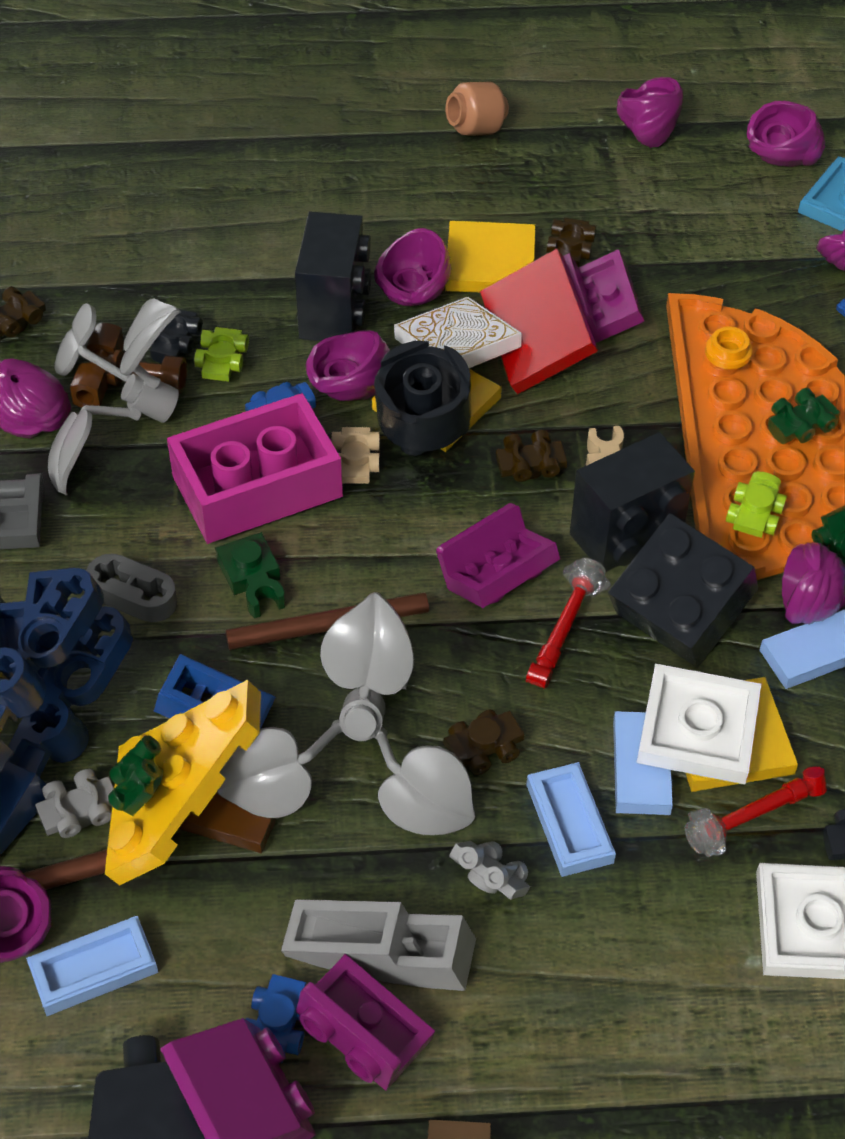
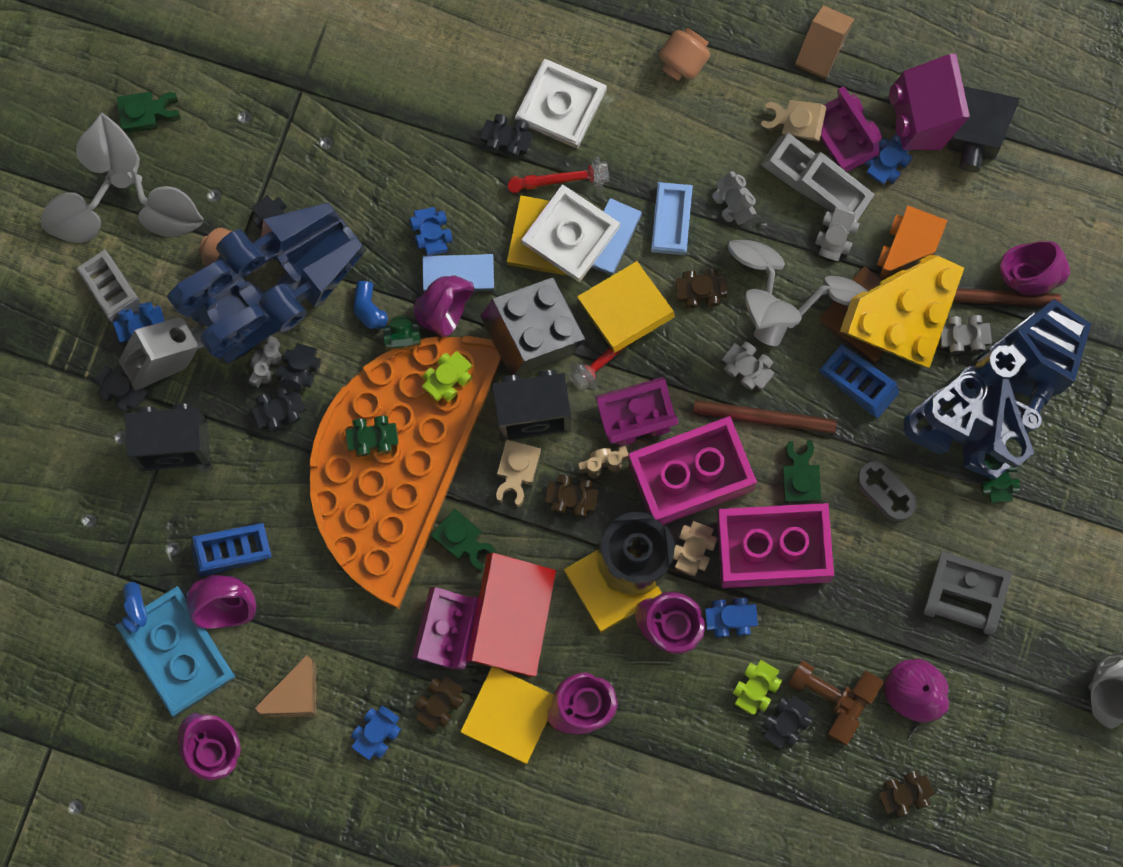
camera: 155 degrees left, 25 degrees up
light blue tile [27,916,158,1016] -> none
light grey plant [48,298,181,495] -> none
dark green piece [108,735,163,816] -> none
black brick [295,211,371,341] -> none
tile [394,297,521,368] -> none
magenta hair [617,77,683,148] -> none
light orange plate [705,326,752,369] -> none
none -> medium nougat slope [255,655,316,718]
none -> blue piece [350,705,402,761]
none -> dark green plate [431,508,497,572]
none -> yellow tile [577,261,675,353]
none -> tan piece [578,446,628,479]
none -> dark pink brick [628,416,757,525]
none -> nougat head [659,28,710,82]
none -> tan plate [761,100,826,141]
none -> light grey piece [815,207,860,261]
none -> orange slope [877,205,948,280]

